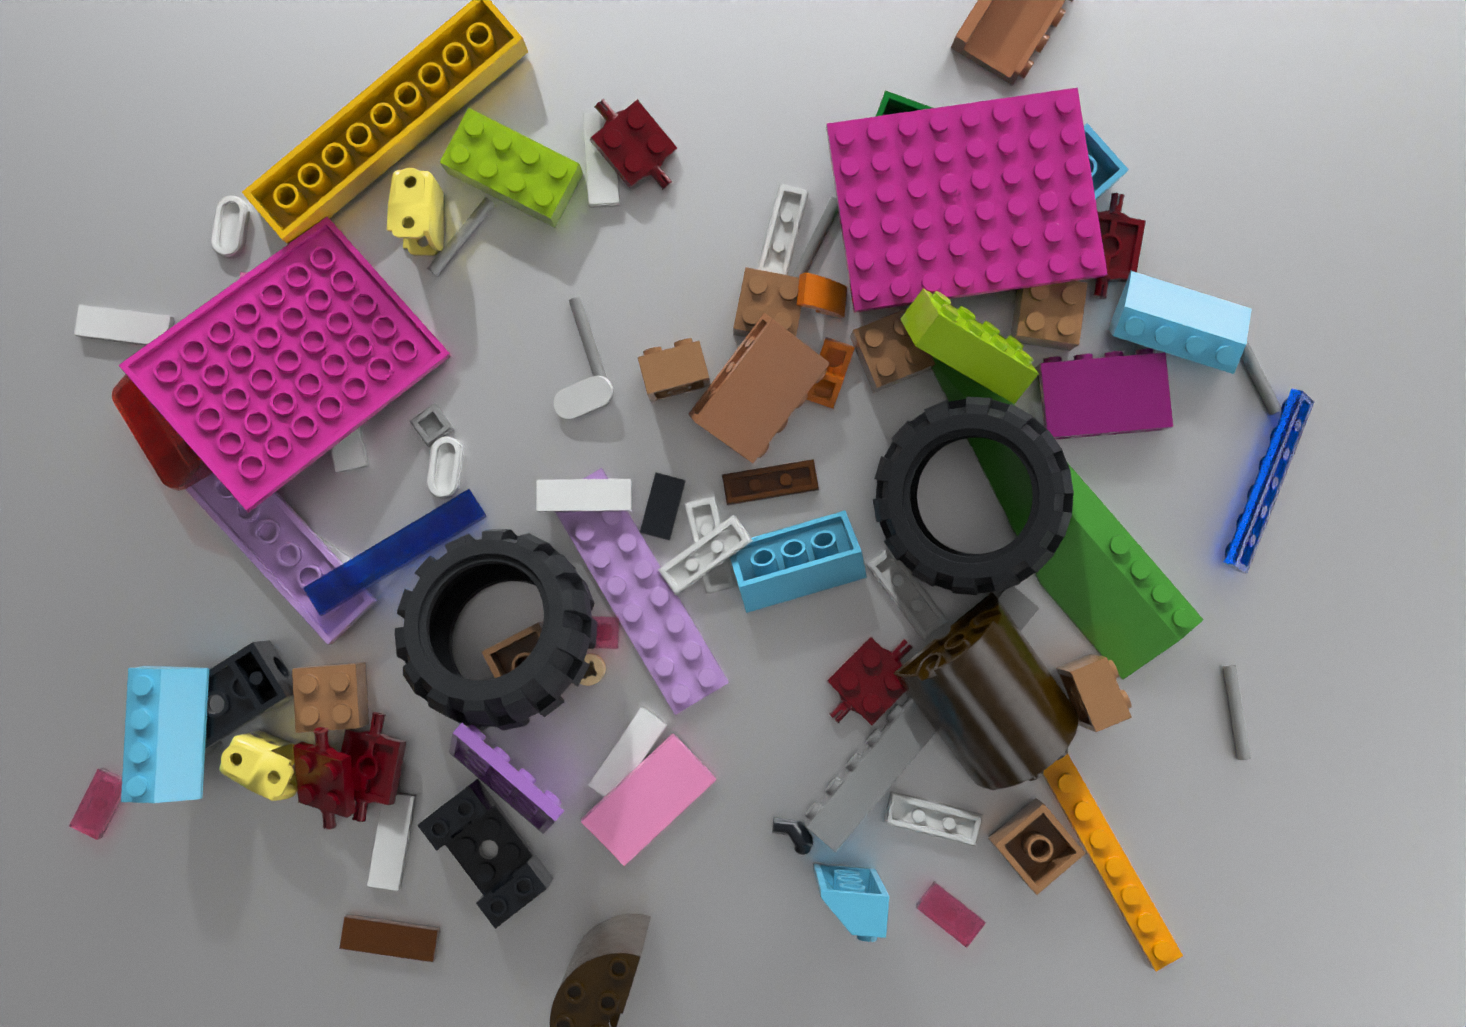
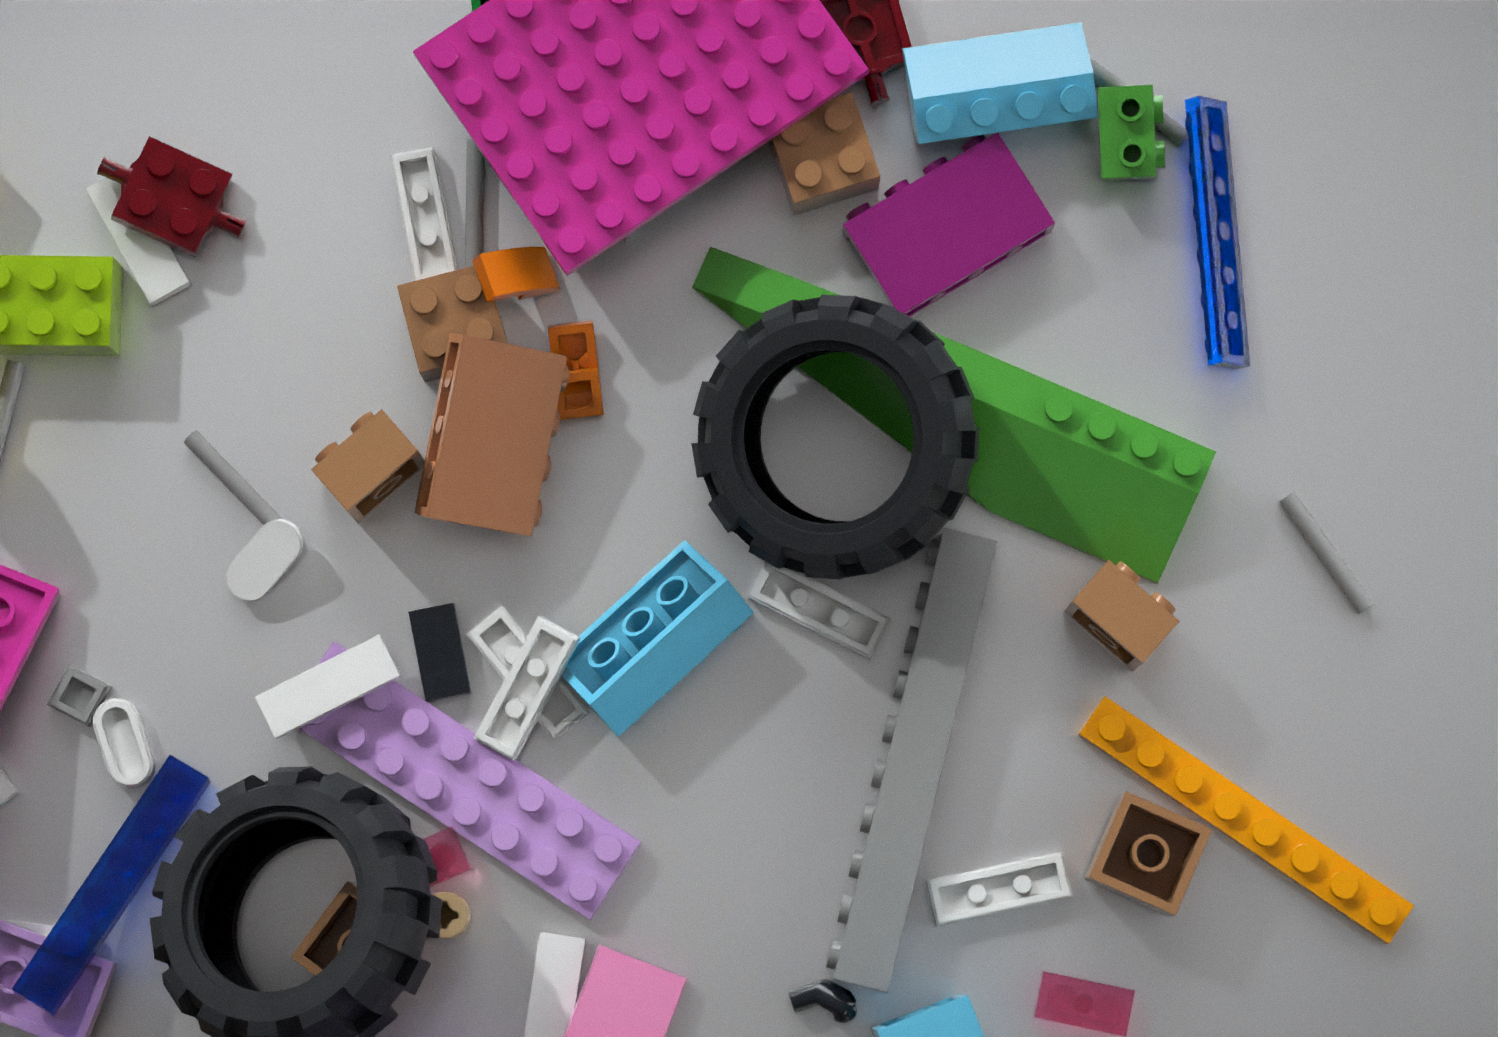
camera: 25 degrees left, 5 degrees down
reddish brown tile [722,459,819,506] -> none
dark red plate [827,637,913,726] -> none
medium nougat brick [850,308,935,393] -> none
dark brown cylinder [893,592,1079,790] -> none
lime brick [901,288,1039,404] -> none
none -> bright green brick [1098,85,1165,181]

